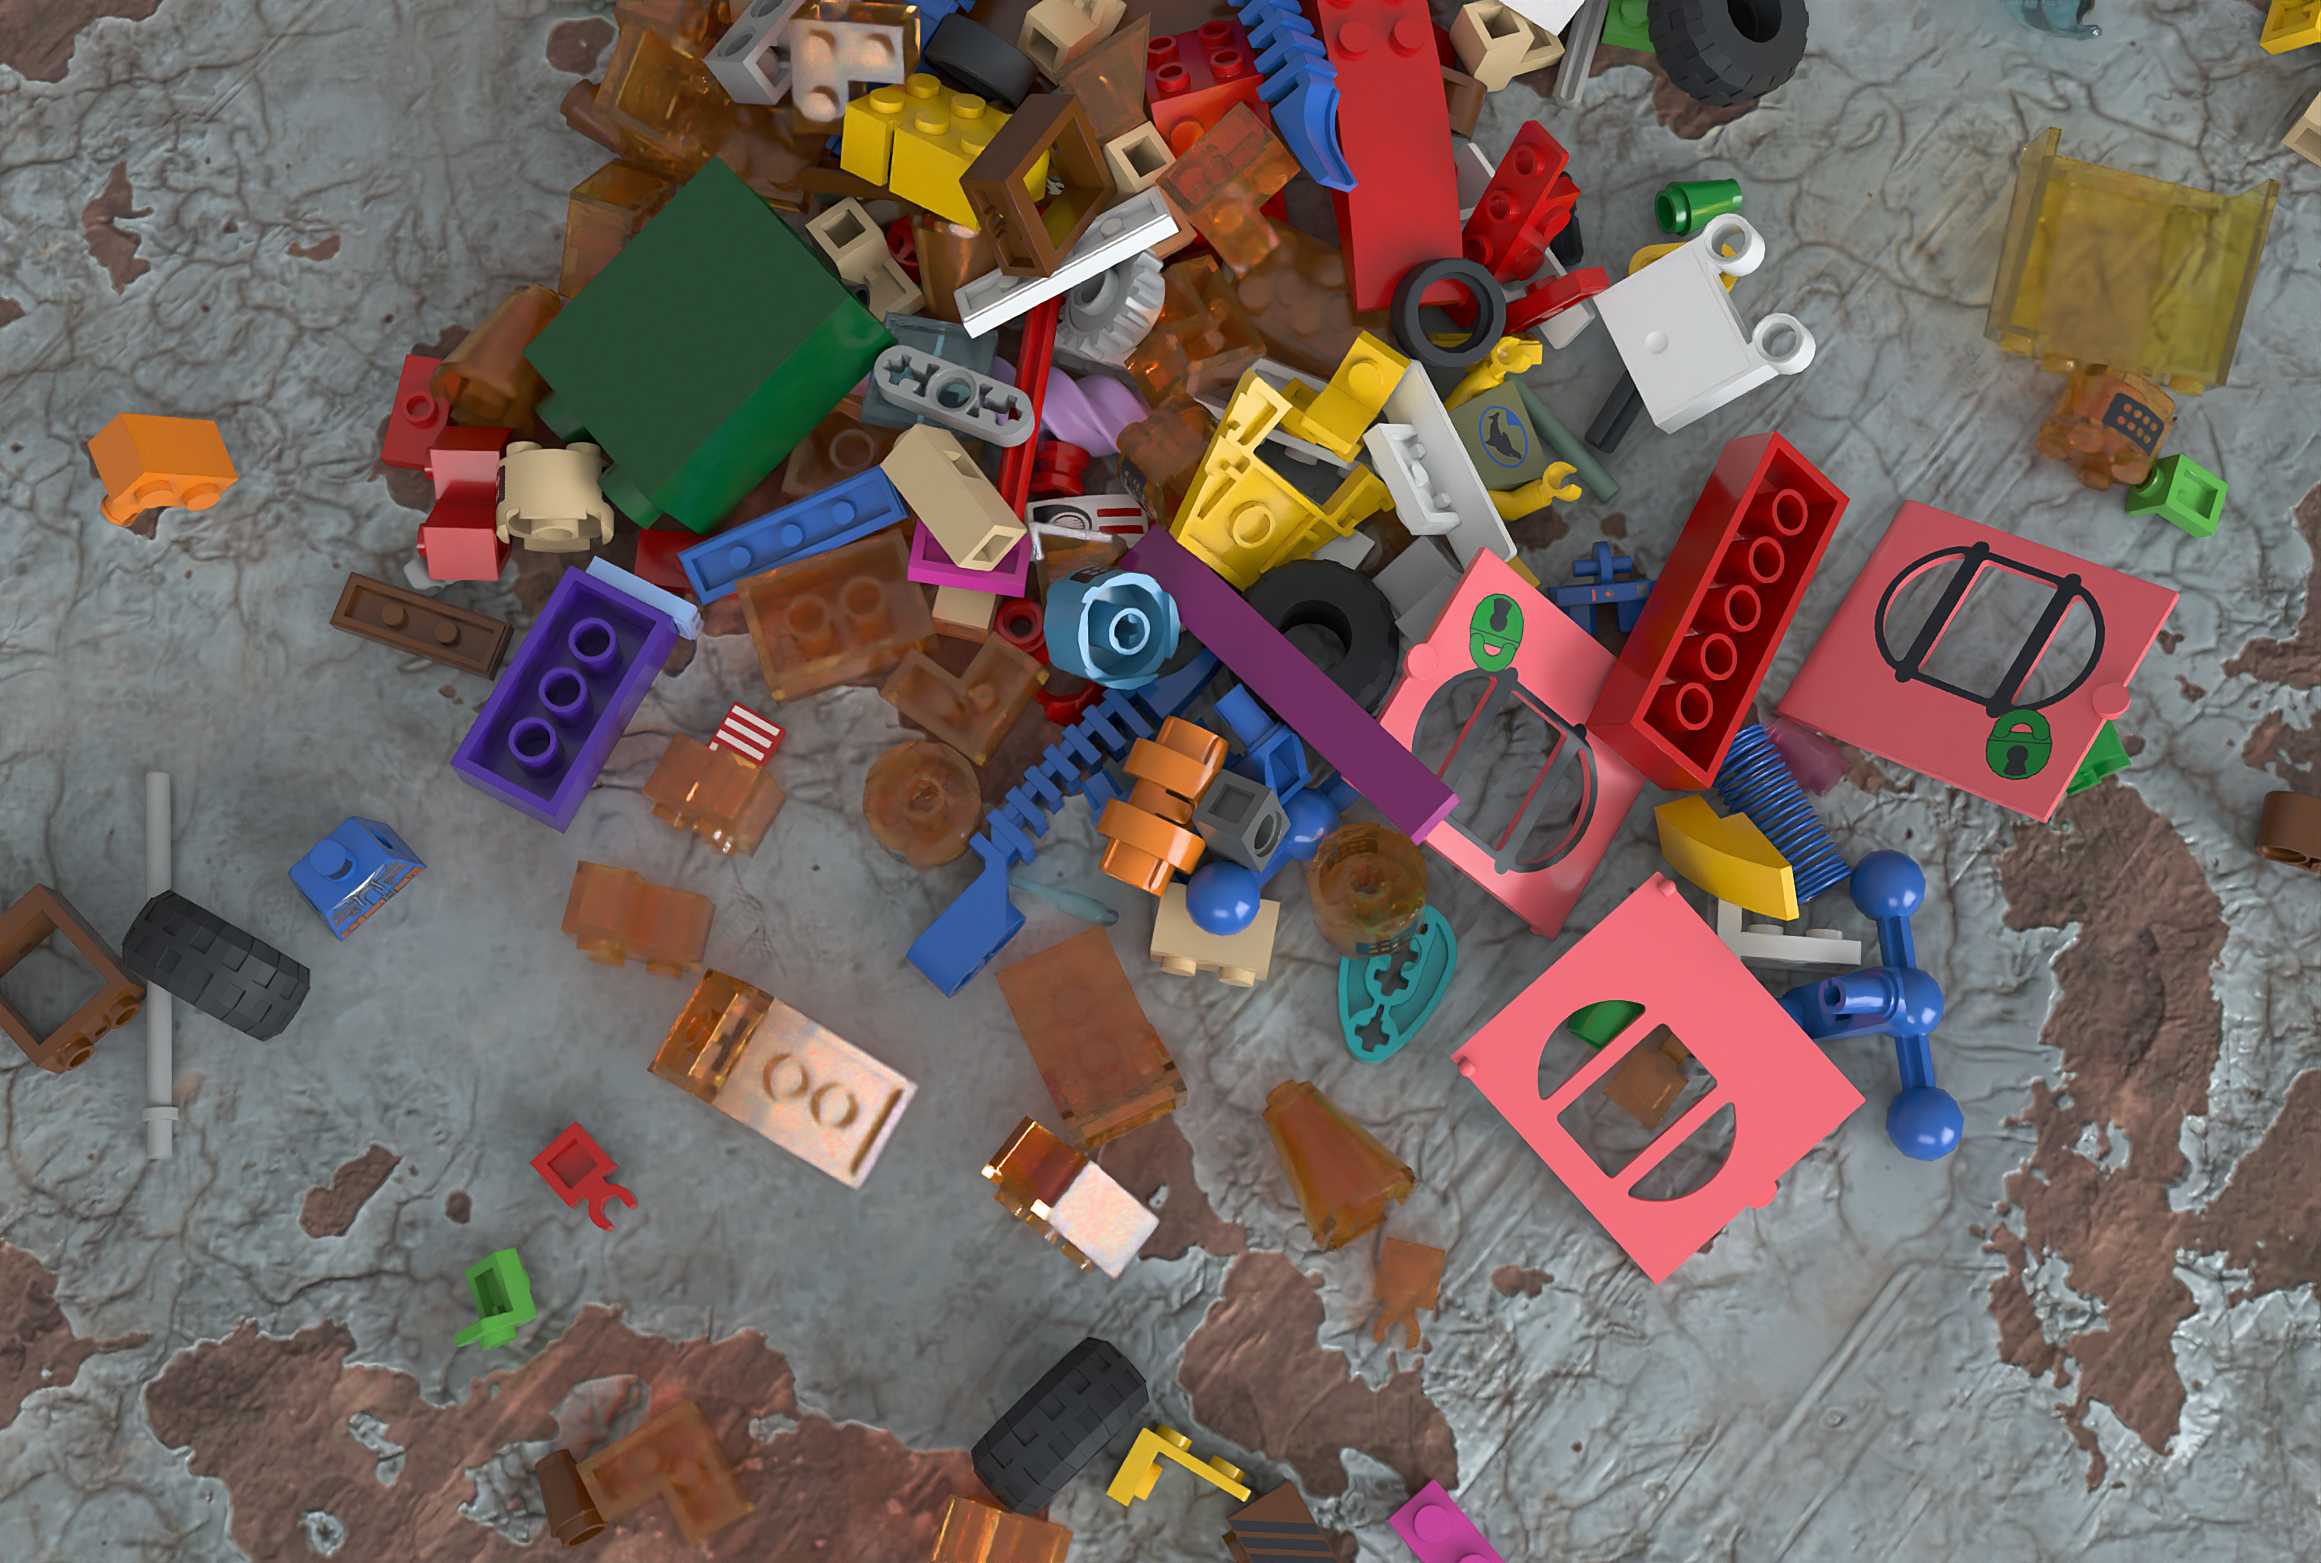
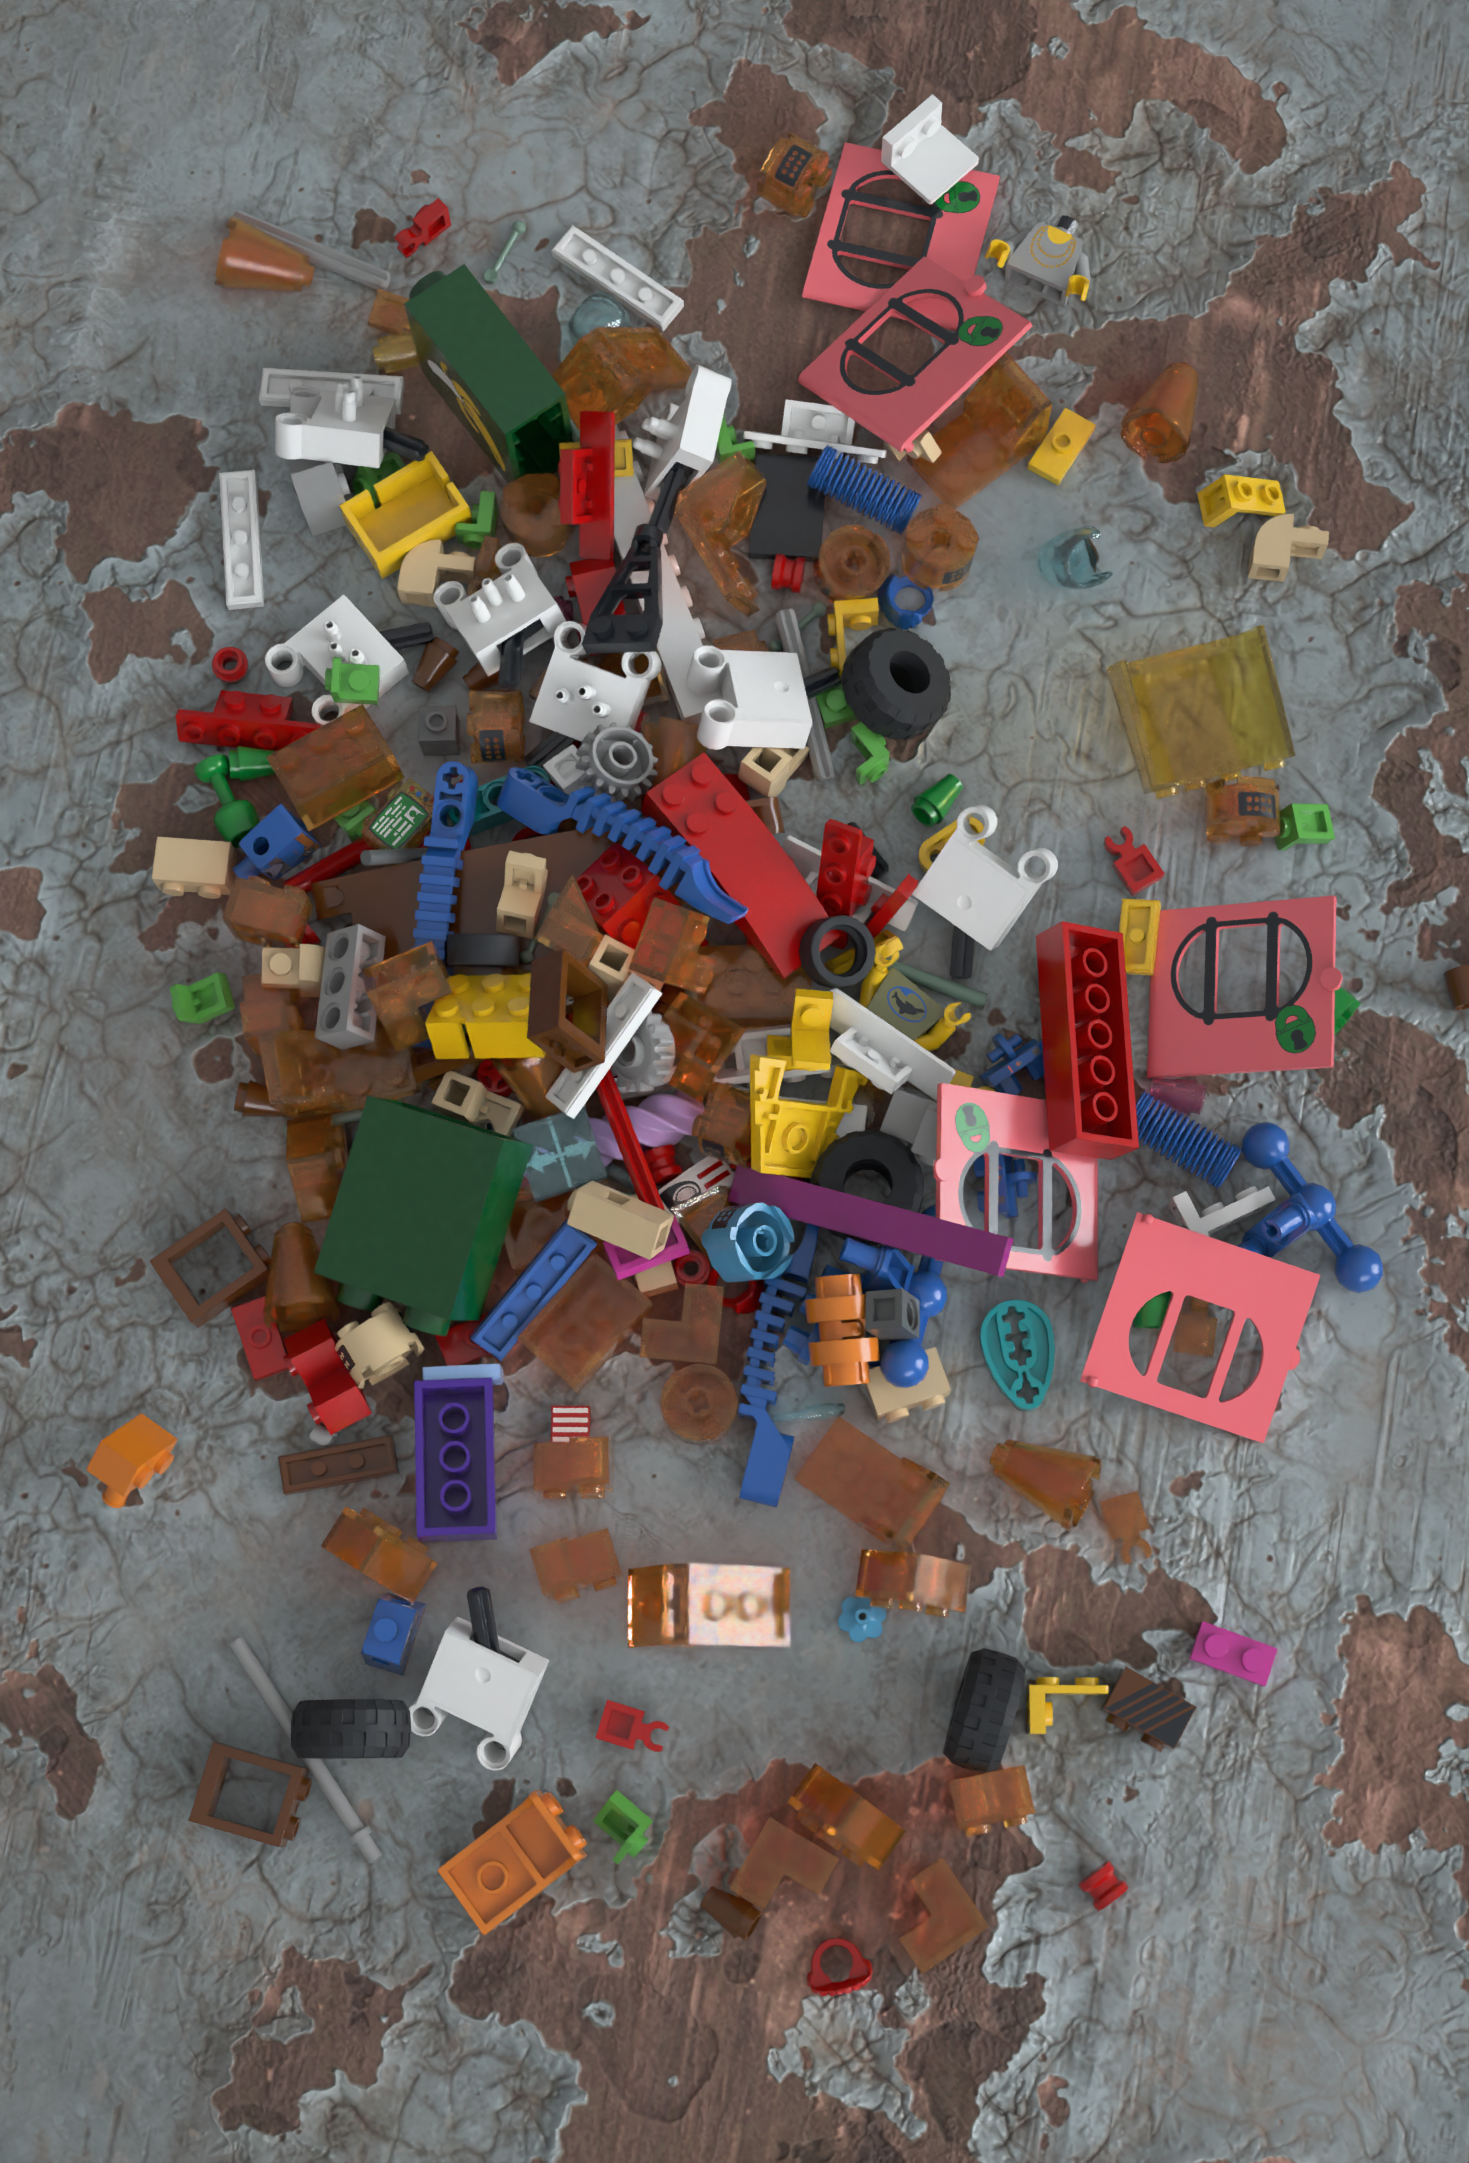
camera: 25 degrees left, 0 degrees up
light grey beam [874,345,1035,447] -> none
clear orange brick [1306,821,1428,959] -> none
yellow slope [1654,794,1799,921] -> none
none -> reddish brown window [149,1208,274,1328]
none -> clear orange brick [321,1506,438,1603]
none -> white piece [408,1586,550,1771]
none -> orange bracket [437,1790,588,1936]
none -> clear orange brick [787,1763,906,1871]
none -> dark azure plant [838,1593,886,1642]
none -> bright green bracket [851,721,890,785]
none -> blue hips [973,1154,1037,1218]
none -> red plate [1104,826,1165,896]
none -> yellow plate [1119,898,1161,976]

